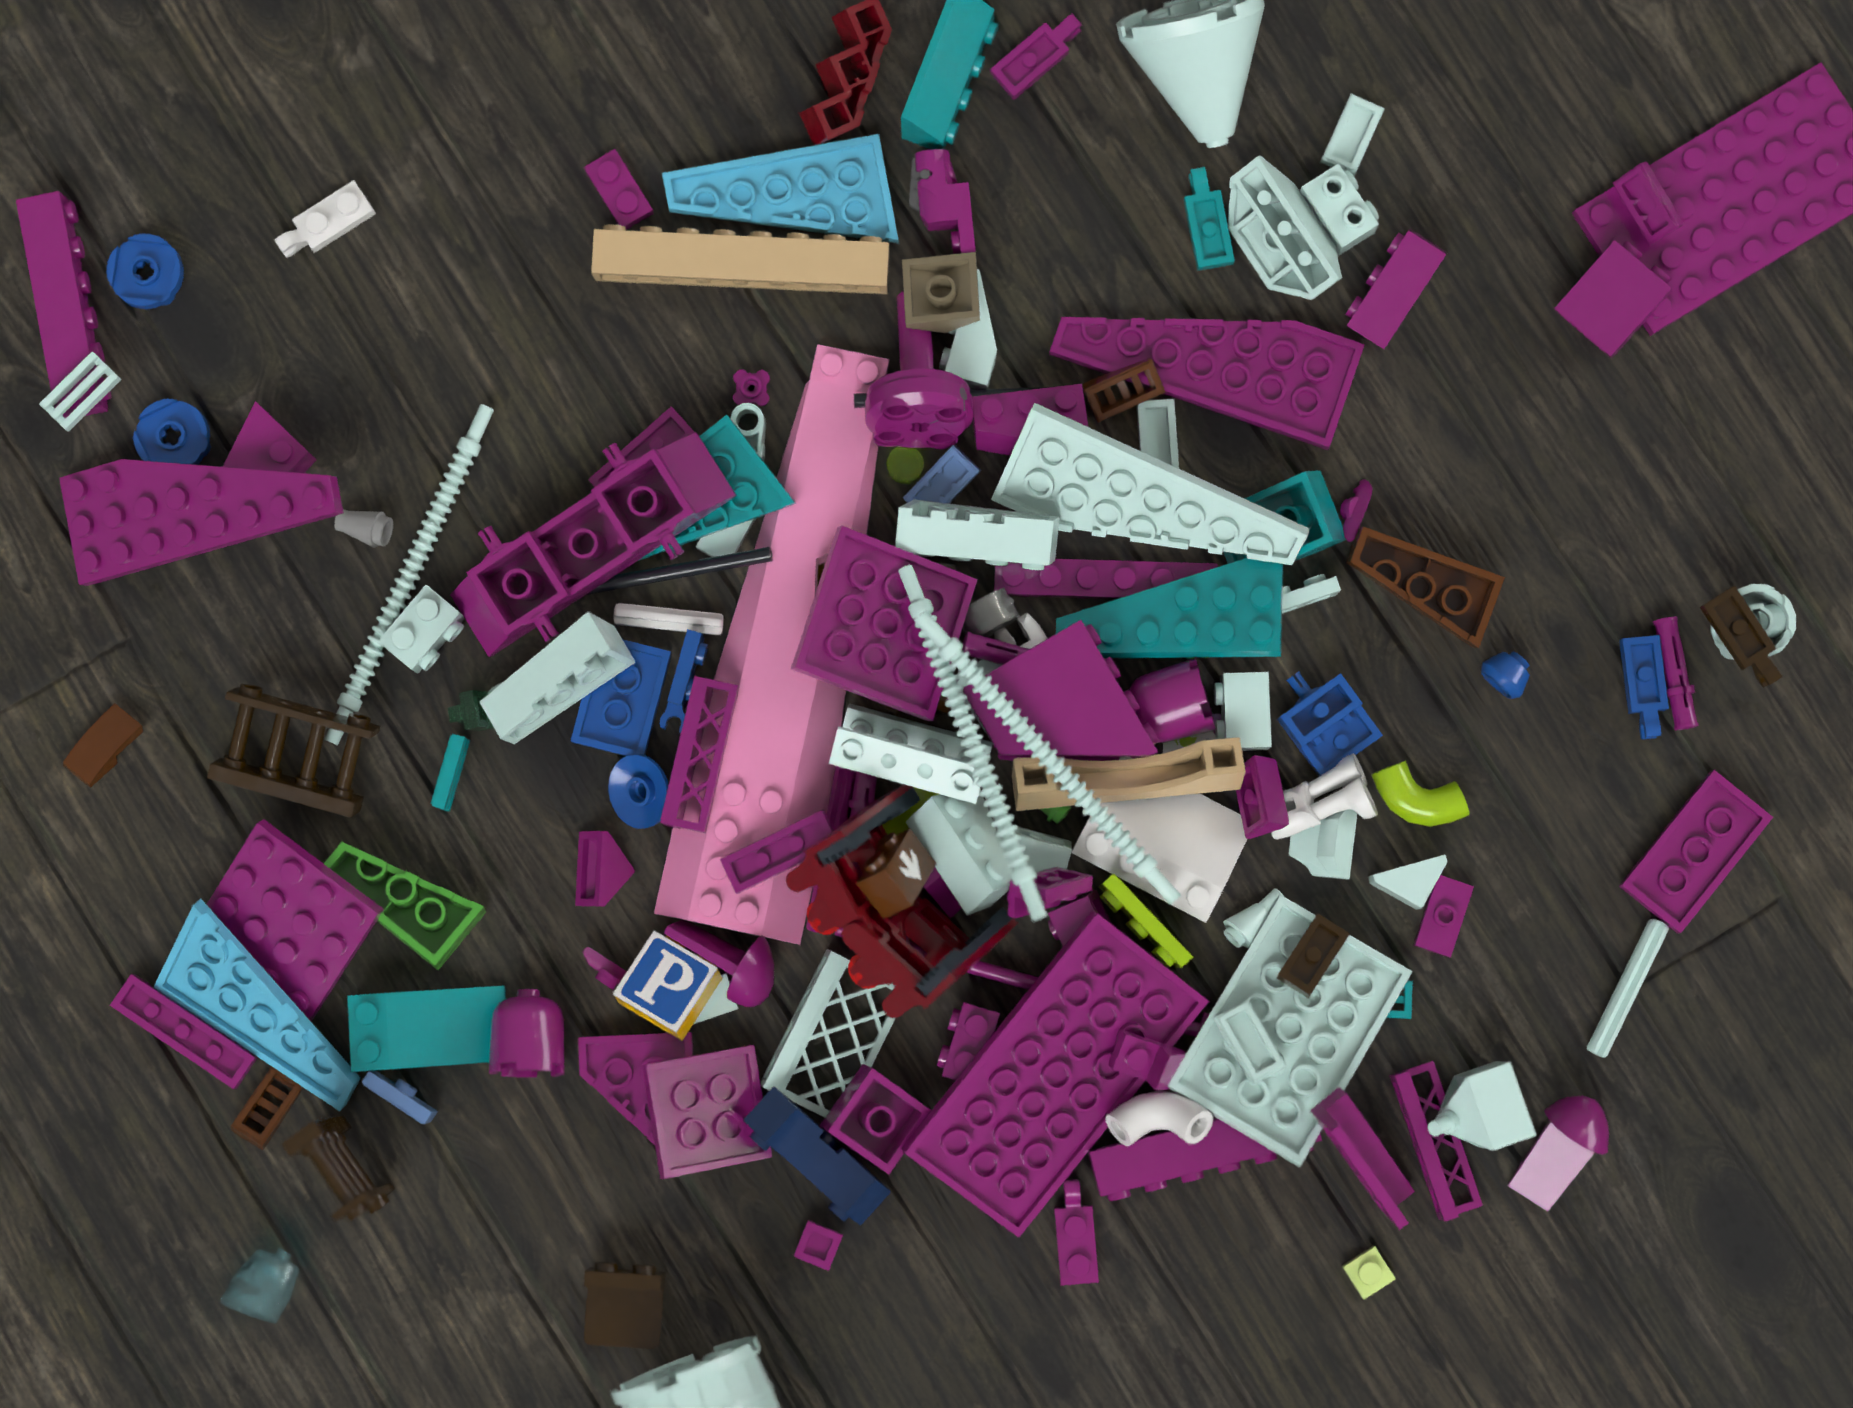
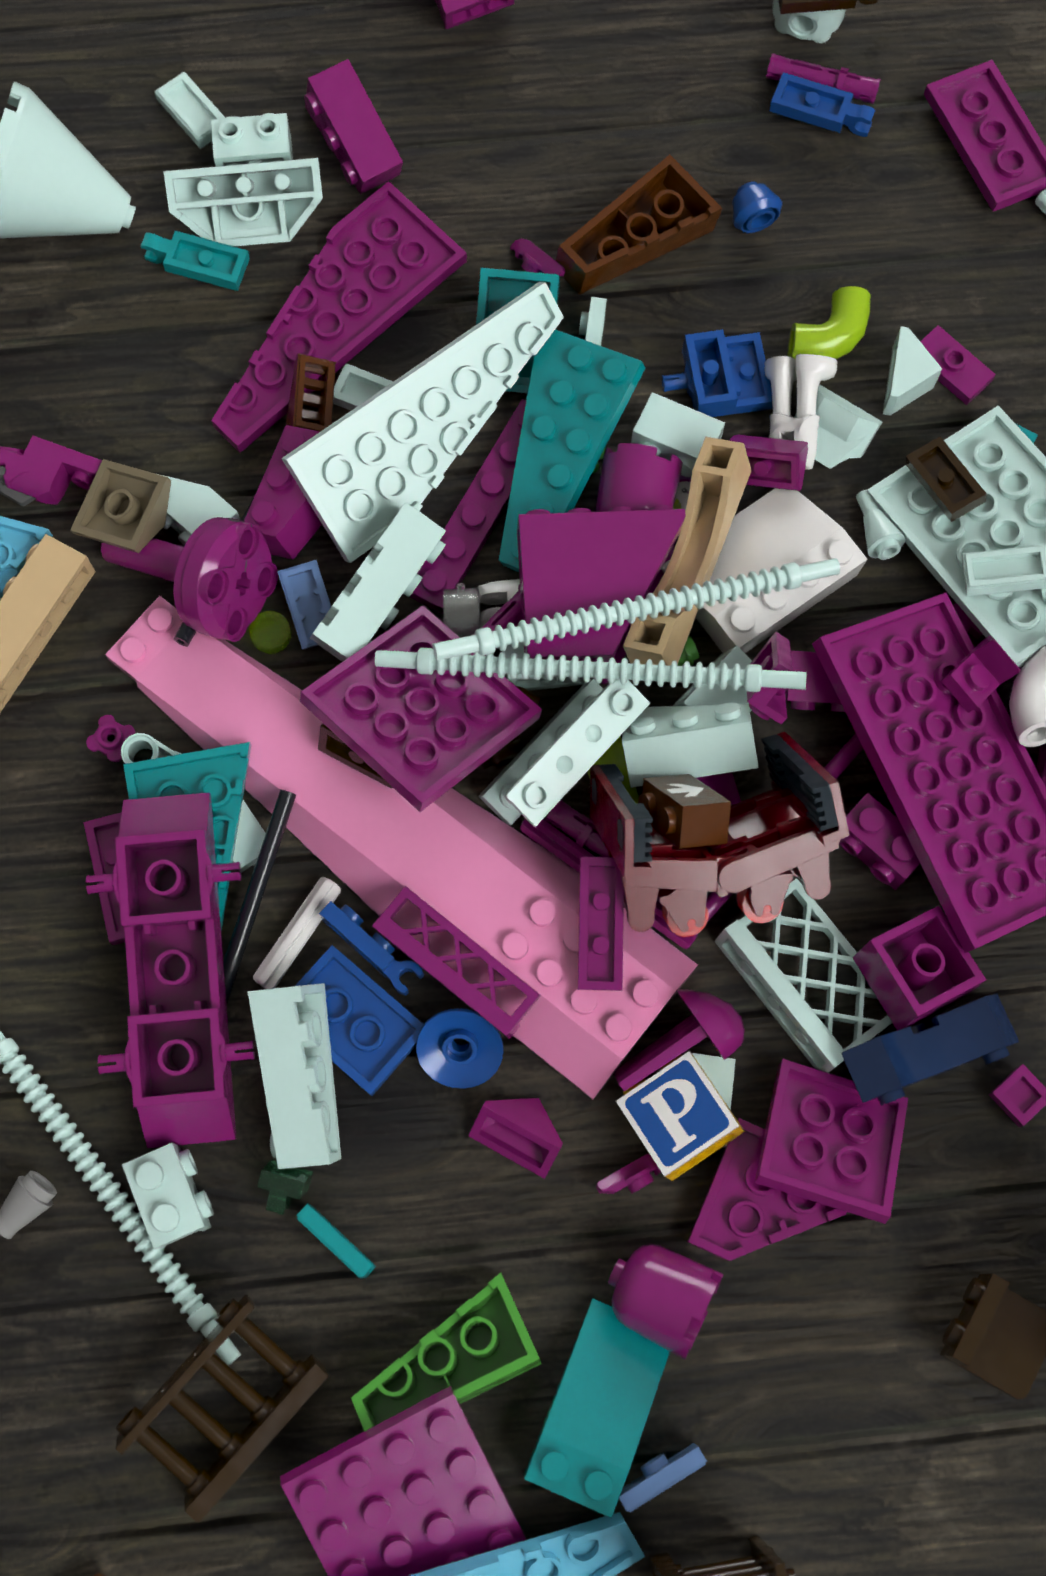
camera: 65 degrees left, 10 degrees down
lime plate [1099,873,1193,969] -> none

